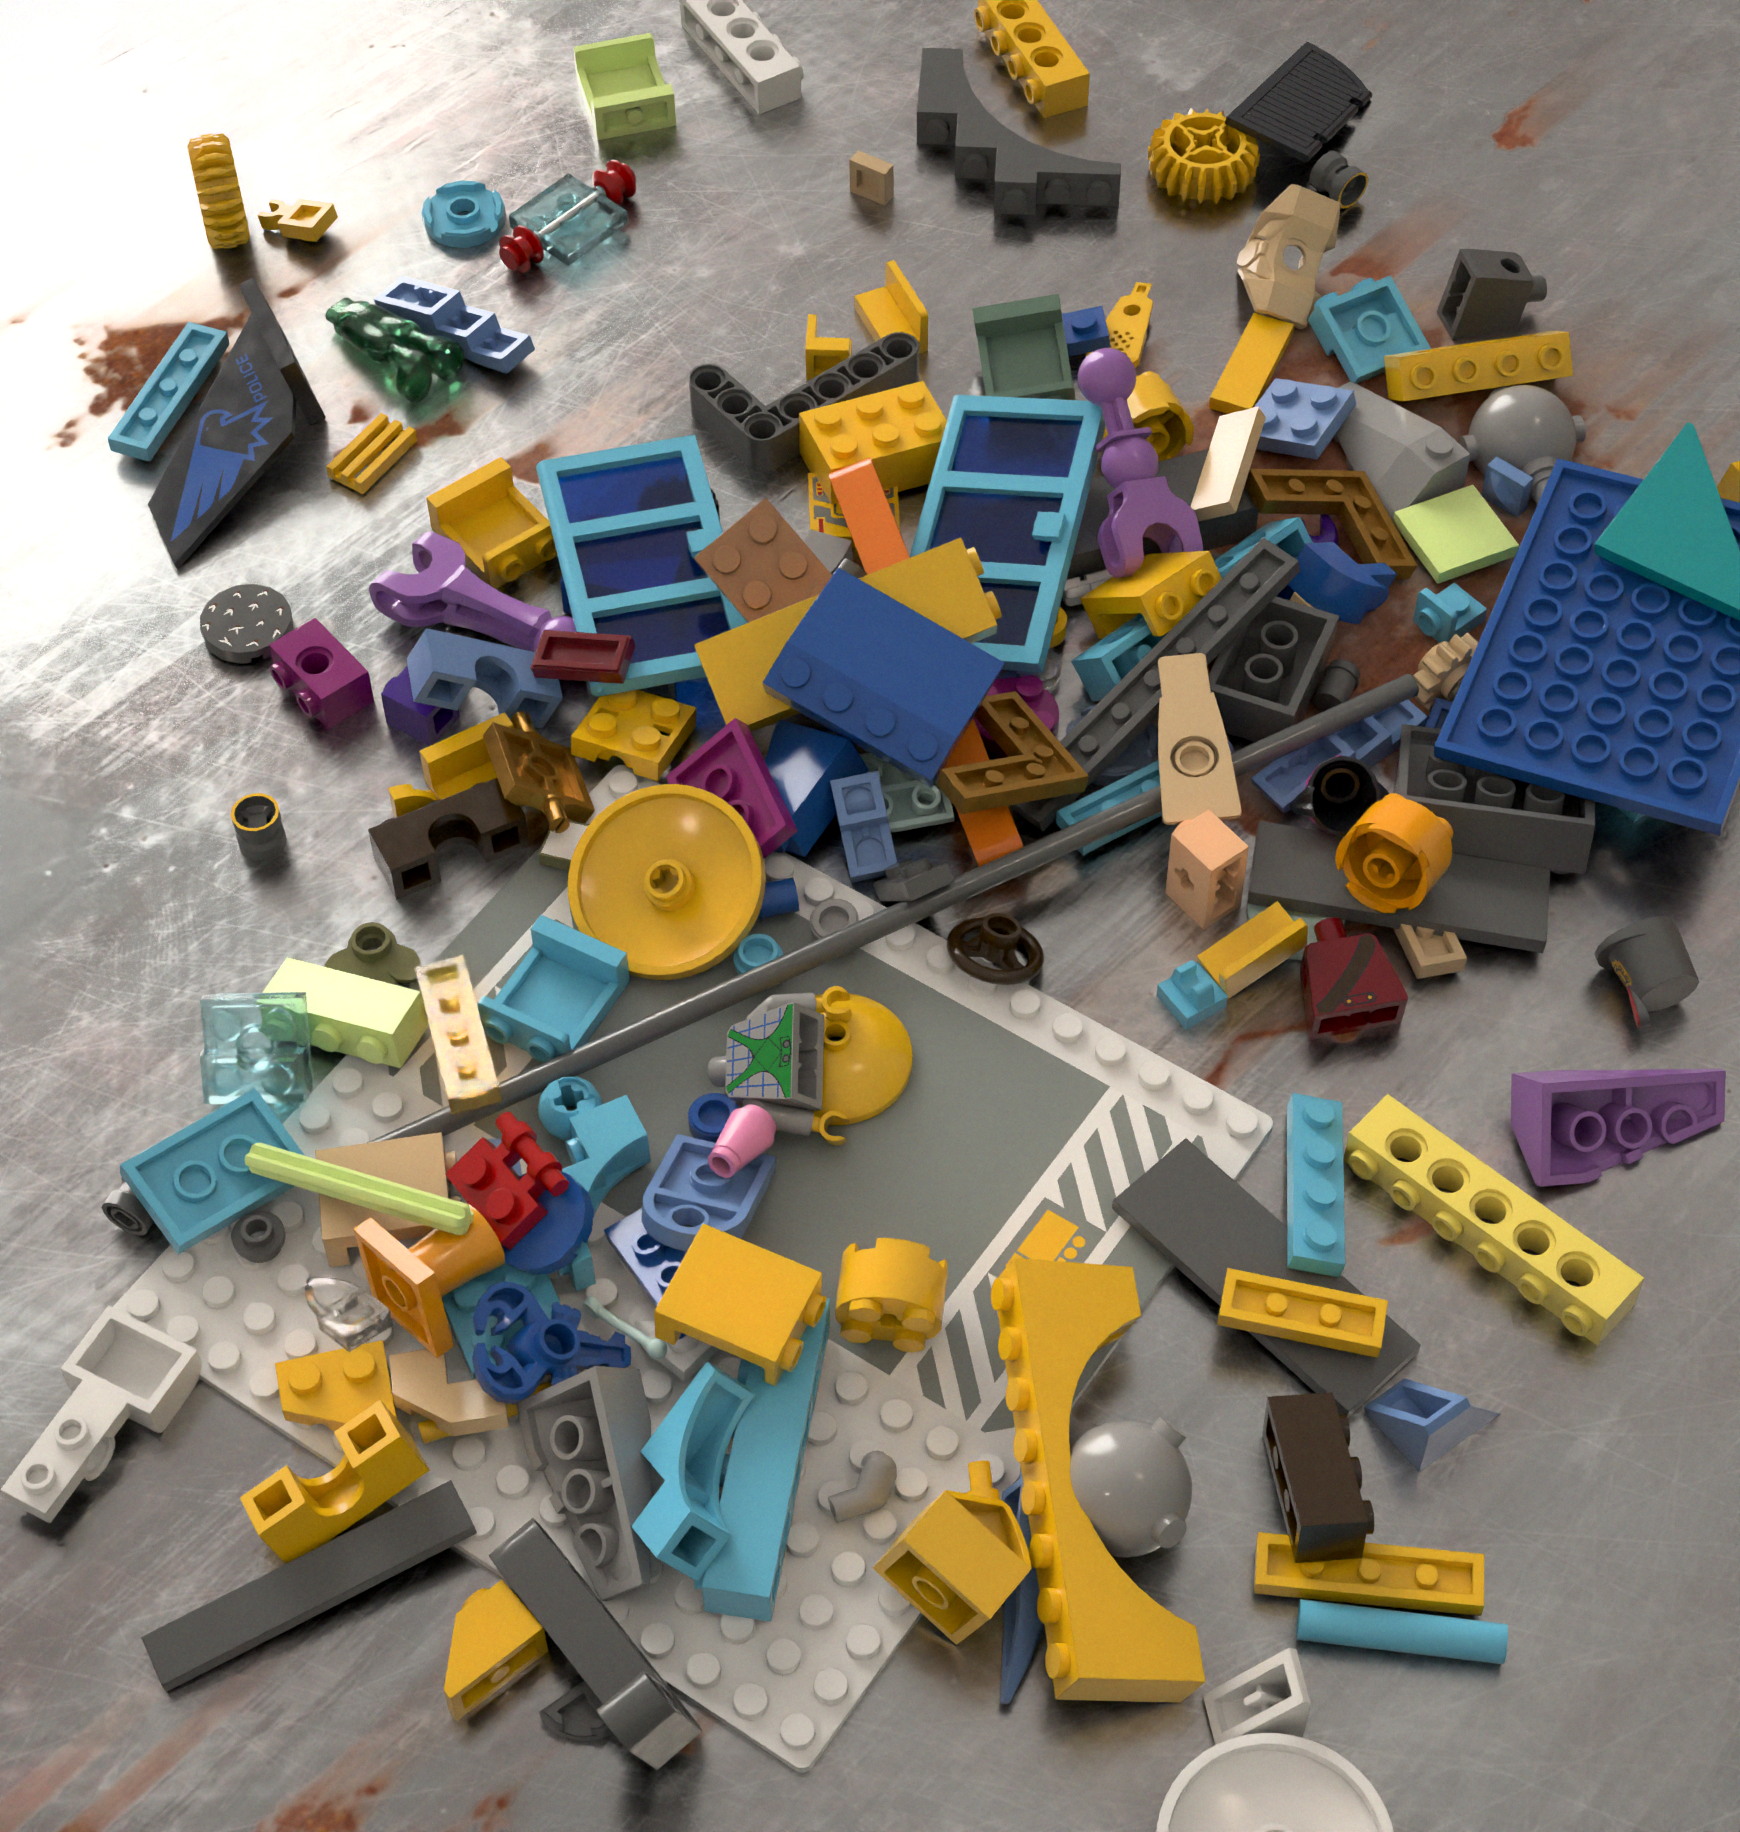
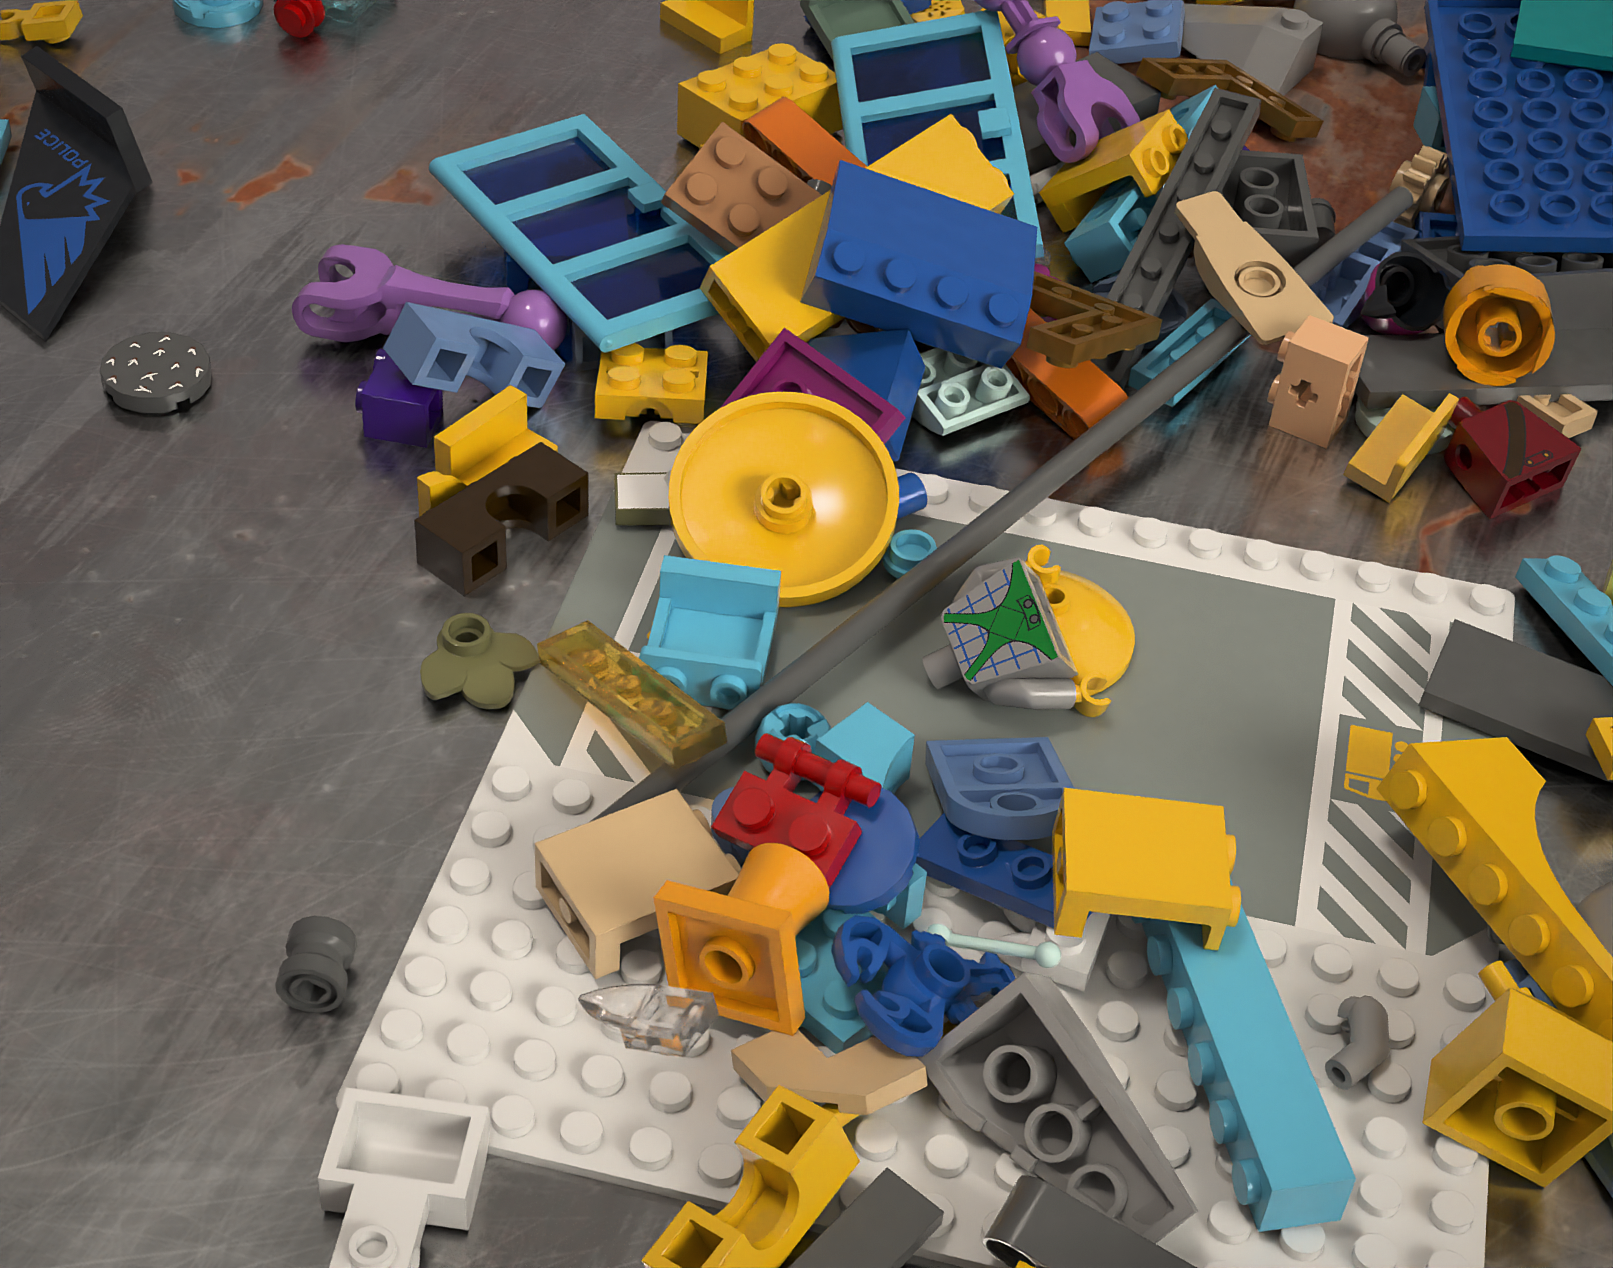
camera: 25 degrees left, 10 degrees down
medium azure plate [120,1088,305,1255] -> none
clear light blue plate [200,992,313,1112] -> none
dark grey wheel [231,793,287,861] -> none
dark grey plate [231,1211,286,1263] -> none
yellowish green axle [245,1143,474,1235] -> none
yellowish green brick [258,957,429,1068] -> none
magenta brick [269,617,374,730] -> none
yellow wing [275,1340,398,1431] -> none
clear green piece [325,297,465,403] -> none
yellow tile [326,413,418,494] -> none
medium blue slope [374,276,535,374] -> none
yellow panel [426,457,557,589] -> none
pearl gold plate [483,711,595,833] -> none
dark red tile [530,630,636,684] -> none
medium azure arch [631,1361,755,1582] -> none
dark grey beam [688,332,919,472] -> none
blue tile [688,1093,738,1143] -> none
bright pink cone [708,1105,776,1178] -> none
yellow panel [805,314,852,381] -> none
light grey tile [810,899,860,940] -> none
medium blue slope [830,771,897,883] -> none
yellow brick [835,1238,948,1353] -> none
dark grey plate [873,858,955,901] -> none
dark brown piece [947,913,1044,985] -> none
medium azure tile [1156,960,1228,1030] -> none
tile [1190,406,1266,521] -> none
blue brick [1288,542,1397,624] -> none
yellowish green tile [1393,485,1519,584] -> none
medium azure bracket [1413,583,1487,643] -> none
medium blue tile [1481,456,1533,518] -> none

